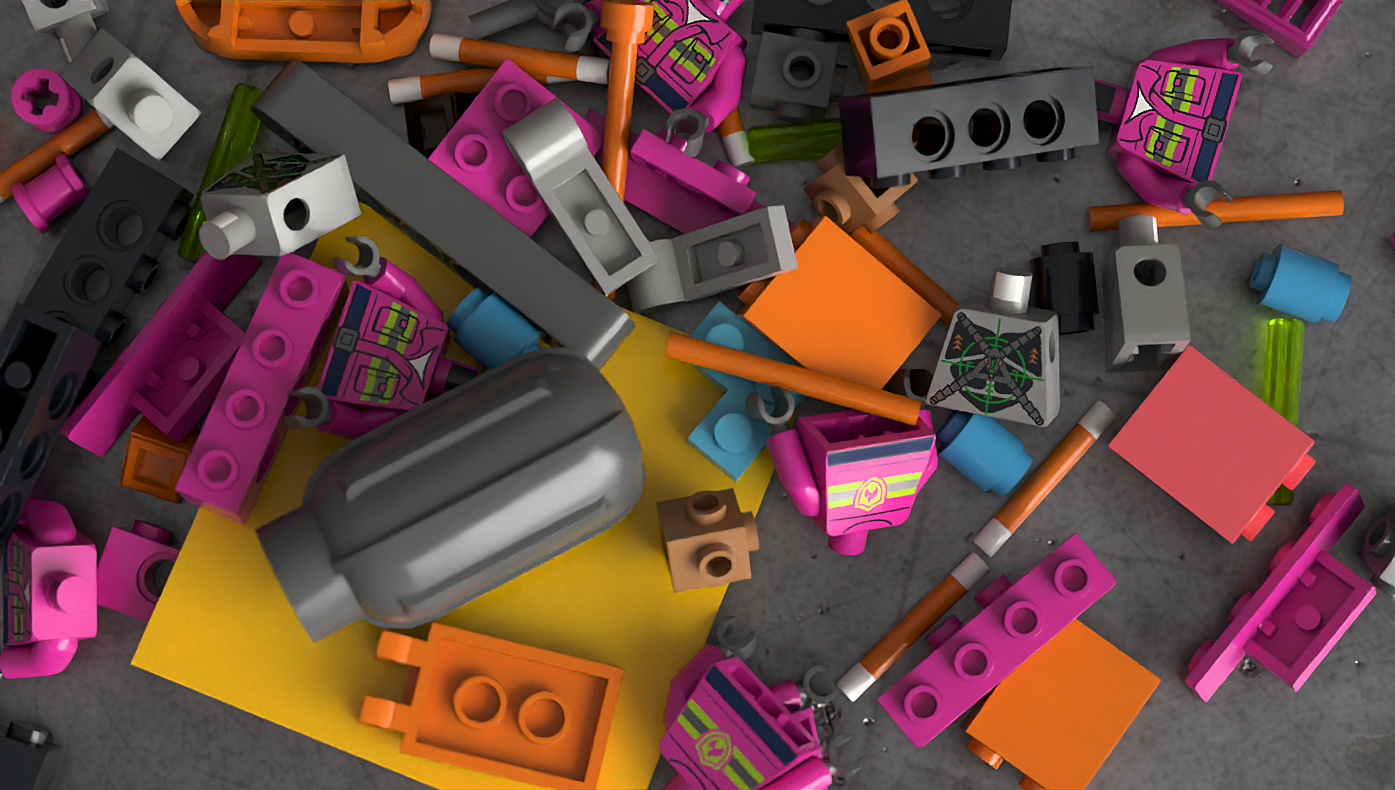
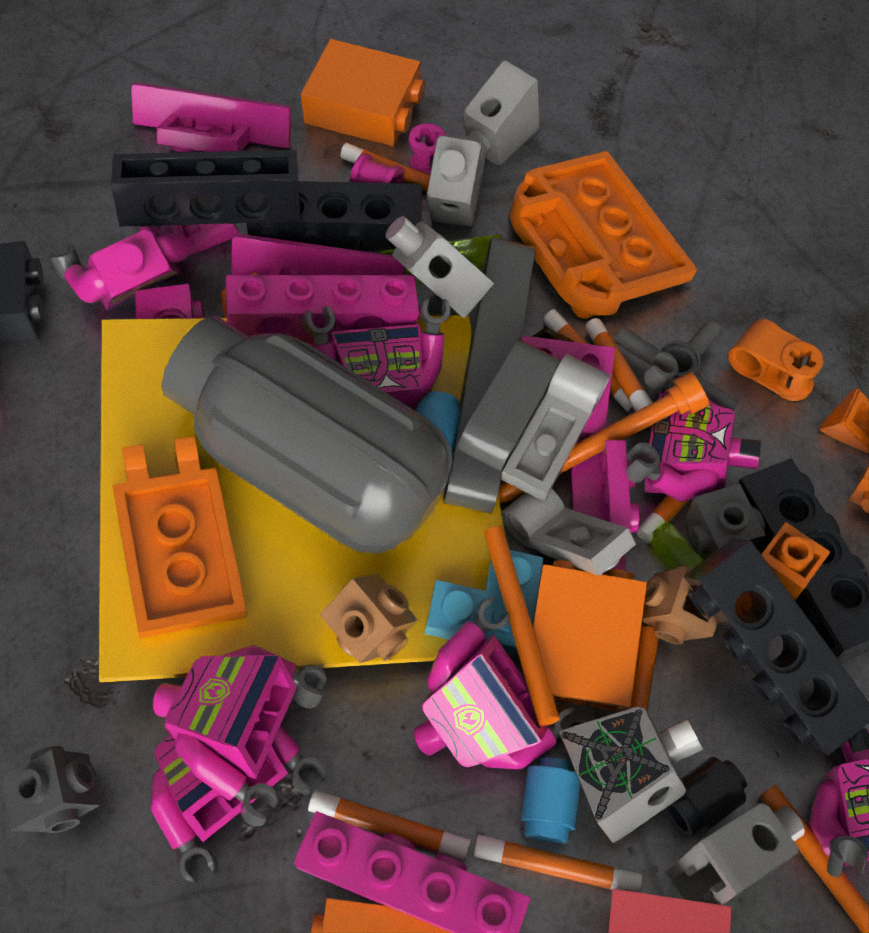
camera: 60 degrees right, 25 degrees down
none -> dark grey beam [456,339,561,472]

